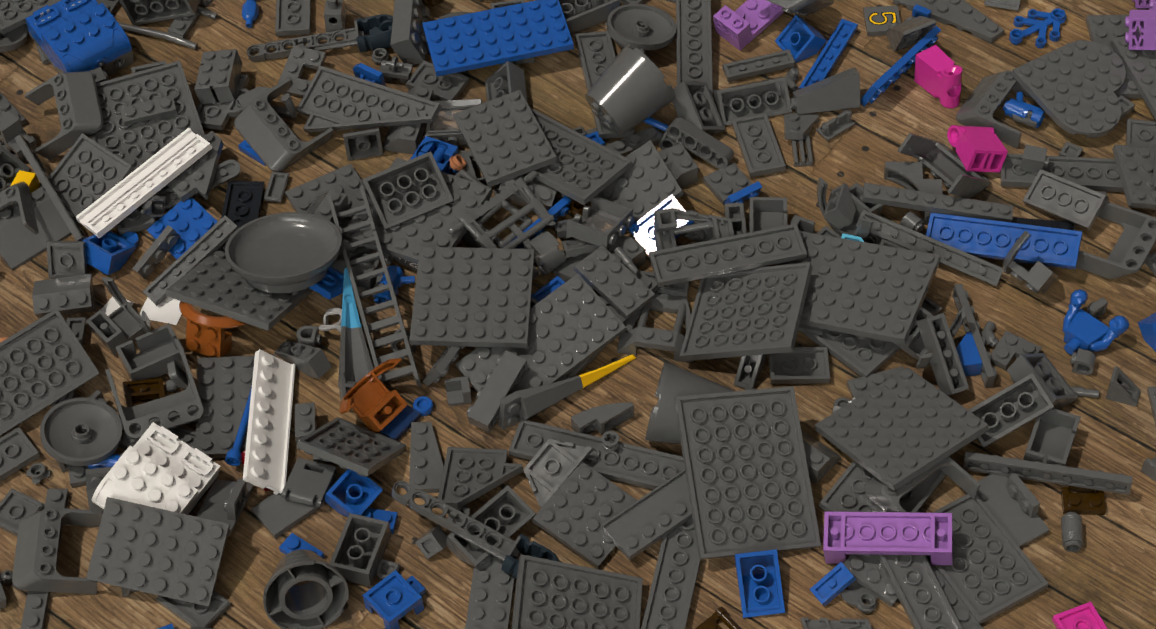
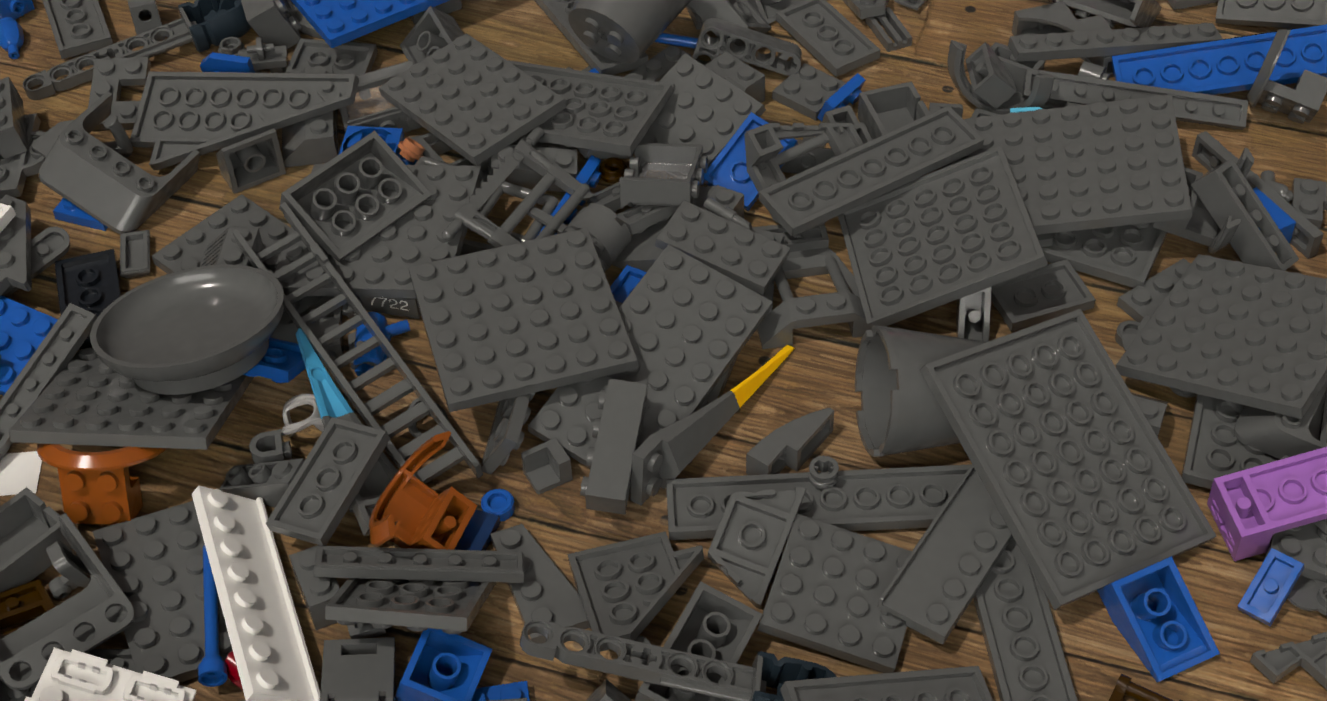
camera: 20 degrees left, 5 degrees down
none -> dark grey plate [265,417,390,546]
none -> dark grey tile [314,546,524,583]

